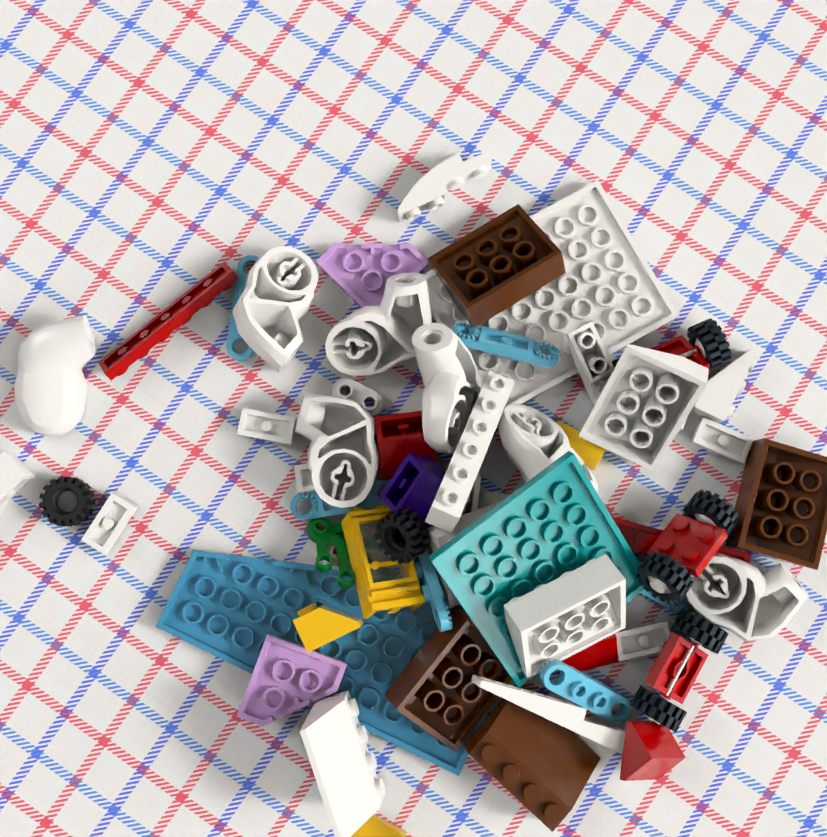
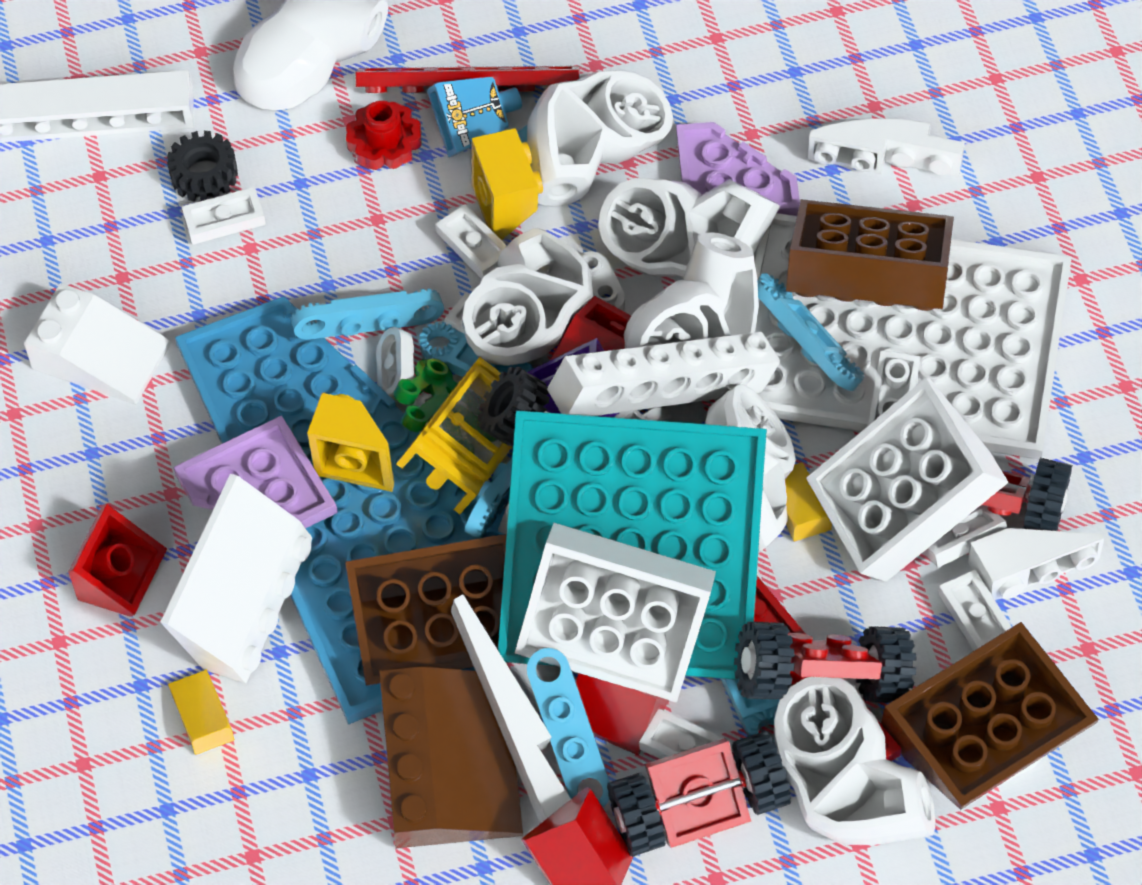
camera: 45 degrees right, 25 degrees down
none -> white slope [24,283,171,405]
none -> red slope [68,504,167,617]
none -> medium azure plate [290,289,444,340]
none -> red plant [346,101,422,170]
none -> white plate [376,327,414,402]
none -> dark azure torso [427,77,522,158]
none -> yellow slope [471,128,543,240]

